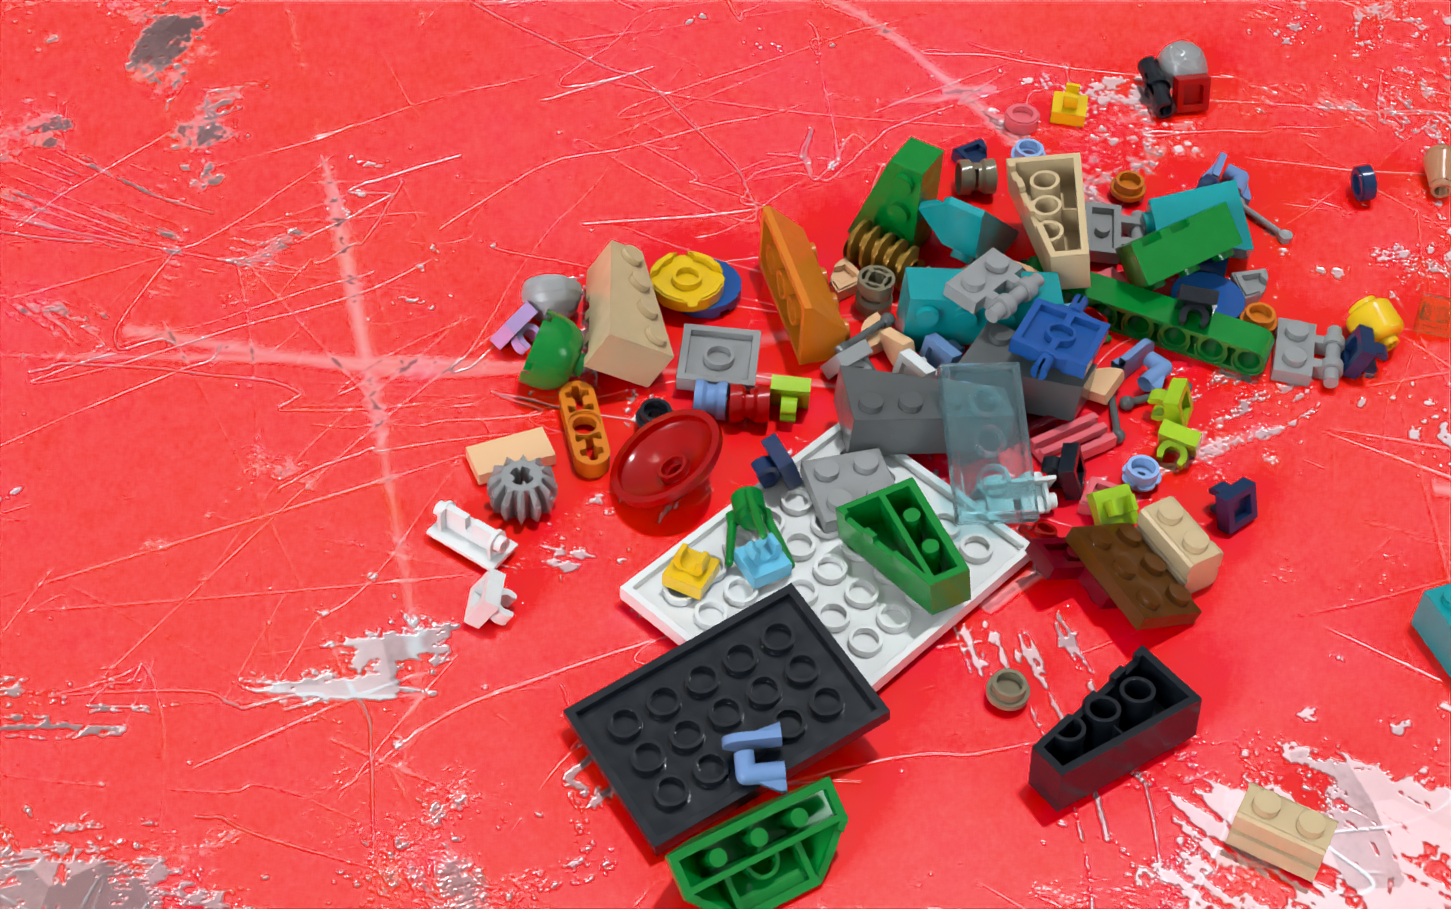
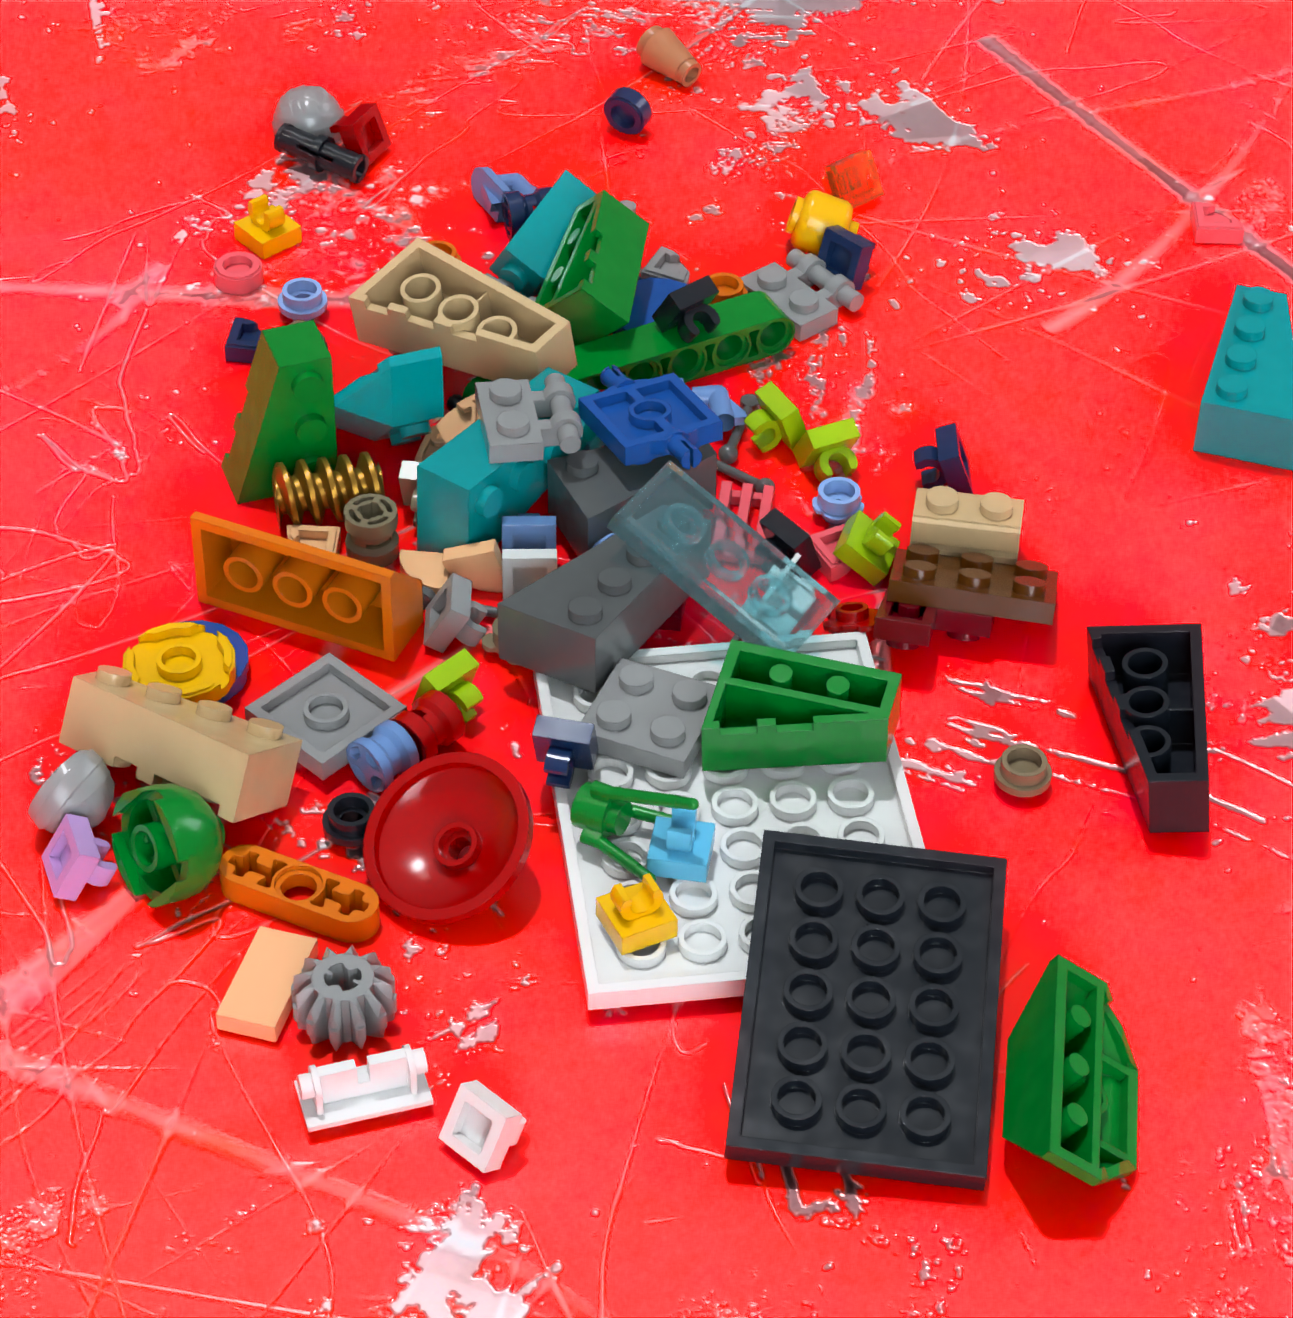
camera: 50 degrees left, 5 degrees down
medium blue piece [721,722,788,793] -> none
dark grey hinge [834,312,895,354] -> none

